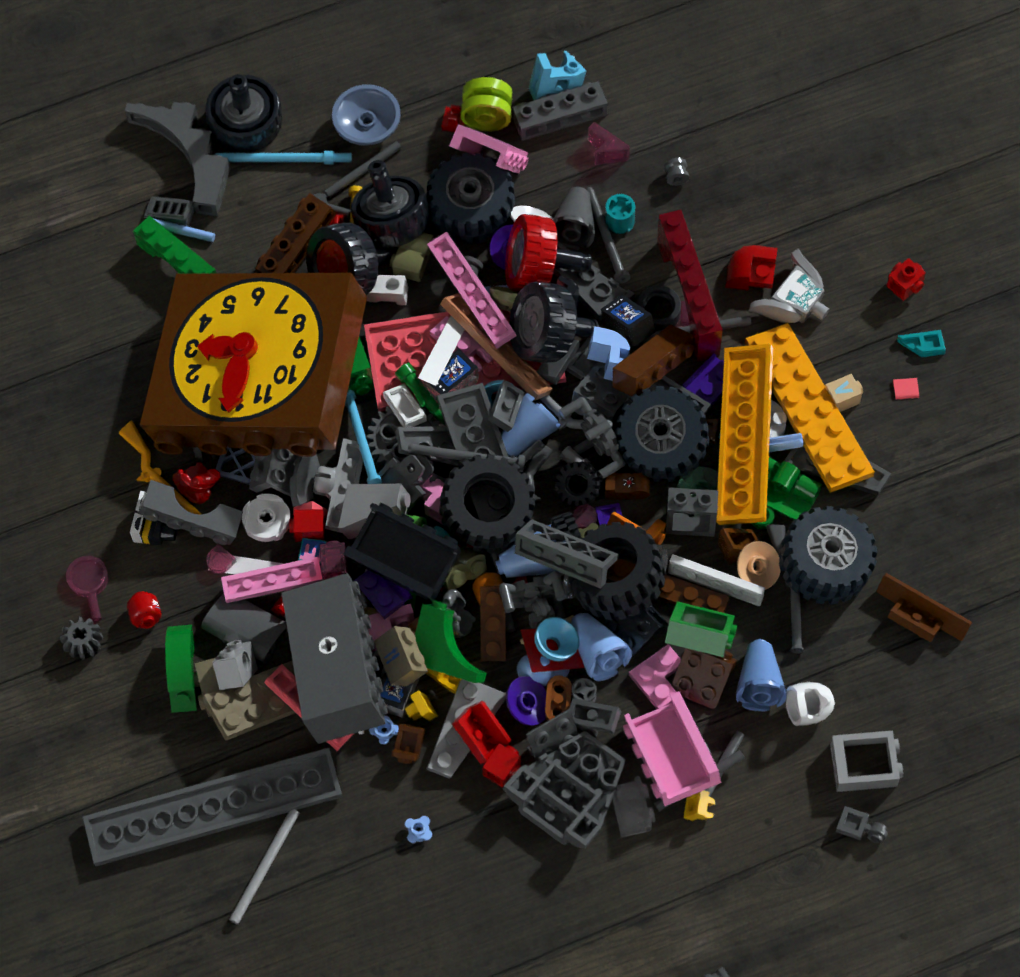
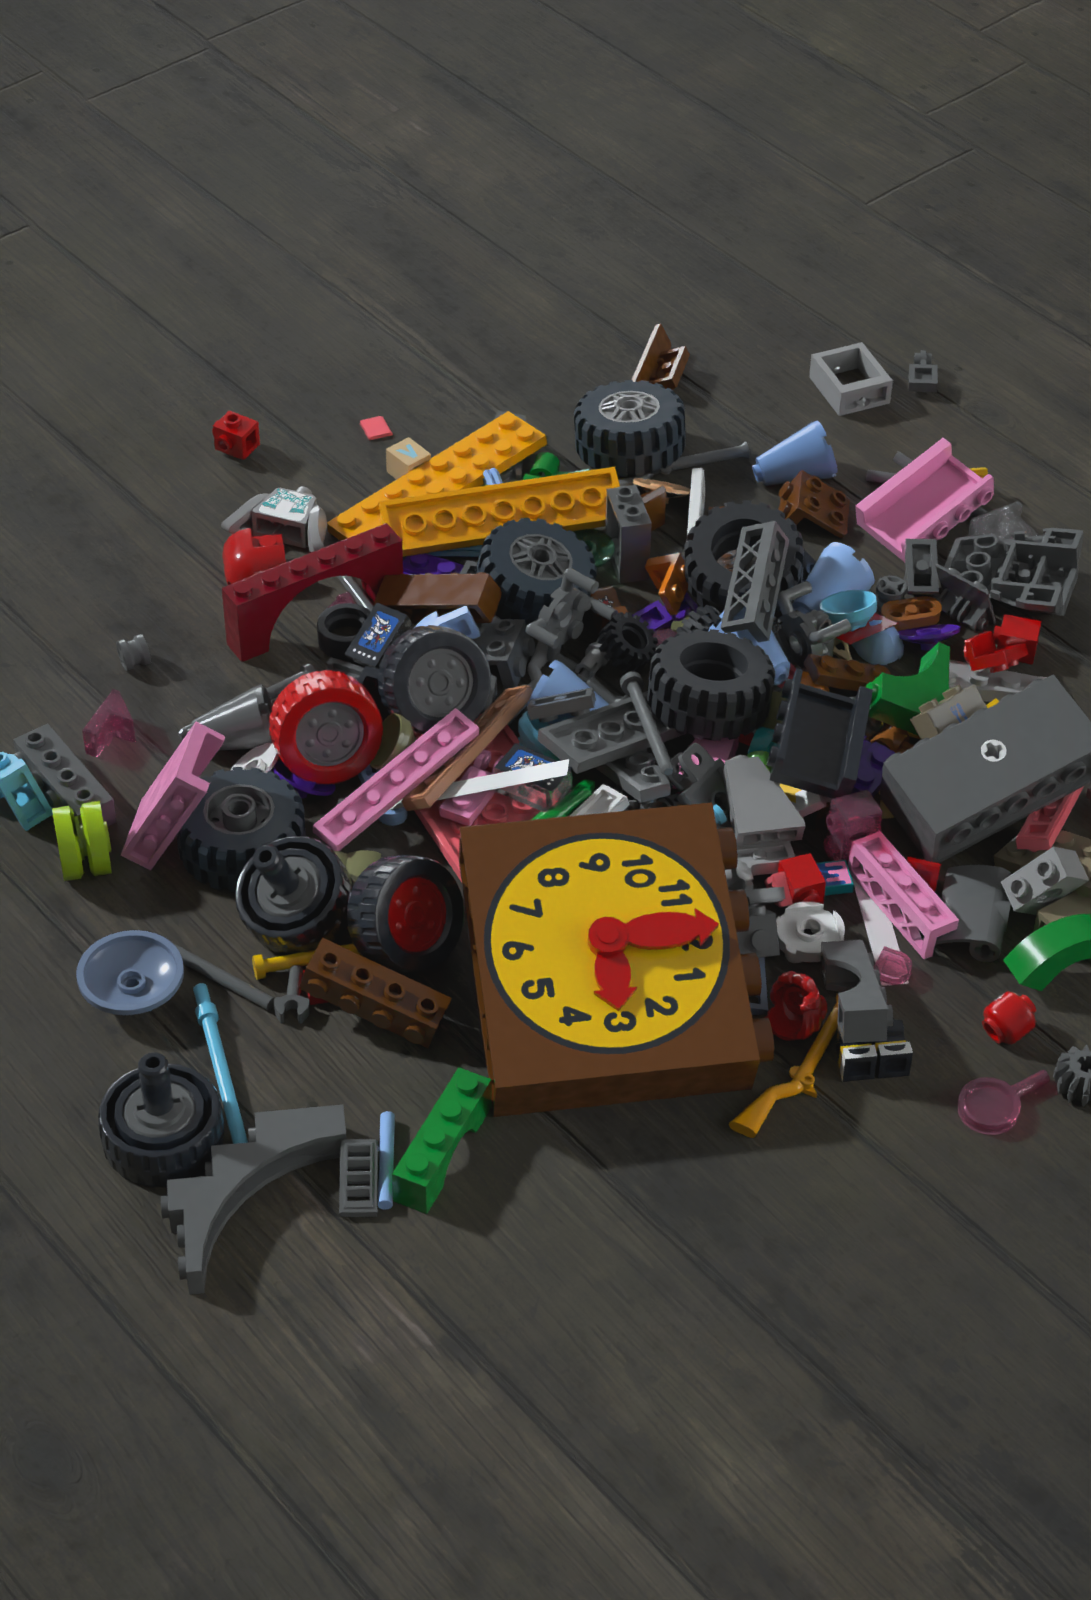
camera: 110 degrees left, 20 degrees down
red tile [442,105,466,132] -> none
teal piece [605,194,635,234] -> none
bright pink plate [629,644,681,709] -> none
green window [665,601,737,657] -> none
white piece [786,682,835,726] -> none
teal tile [897,330,946,357] -> none

